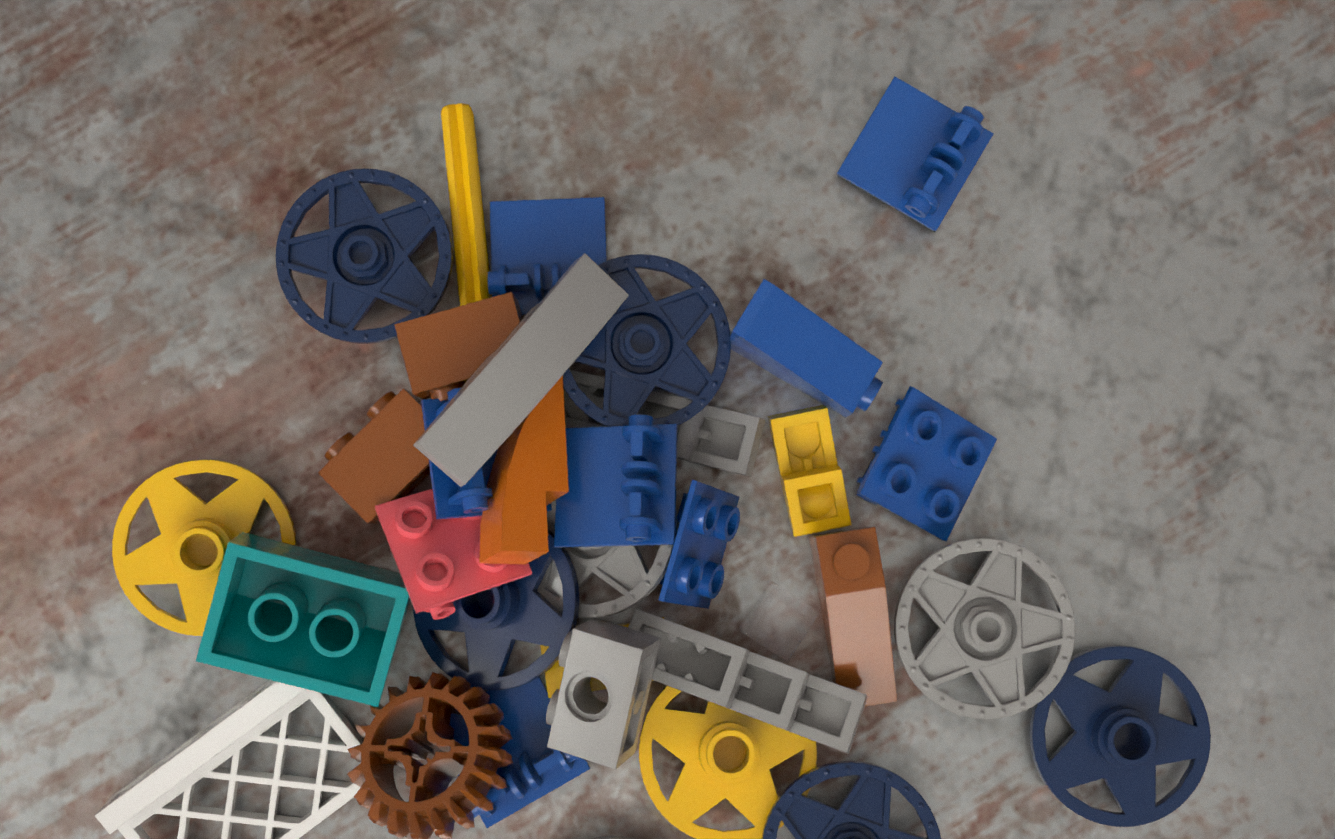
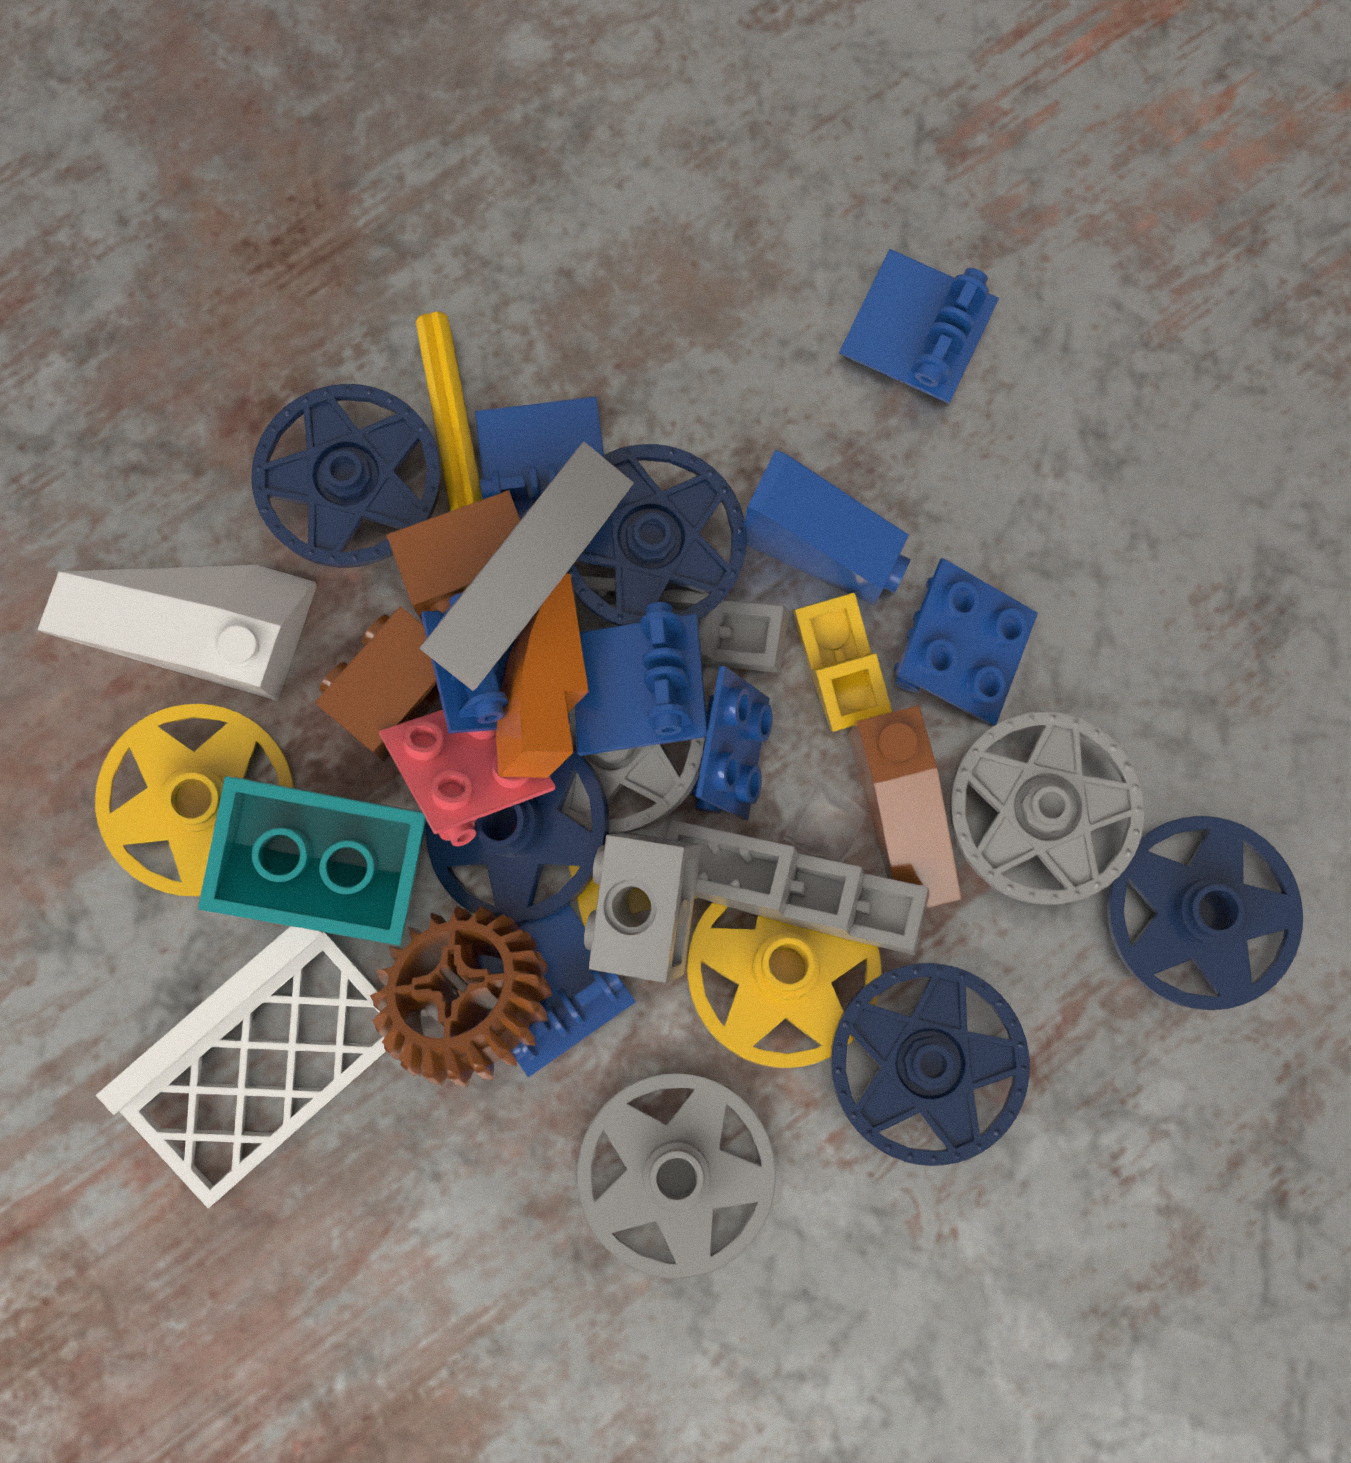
camera: 10 degrees left, 5 degrees down
none -> white wedge [37,565,317,701]

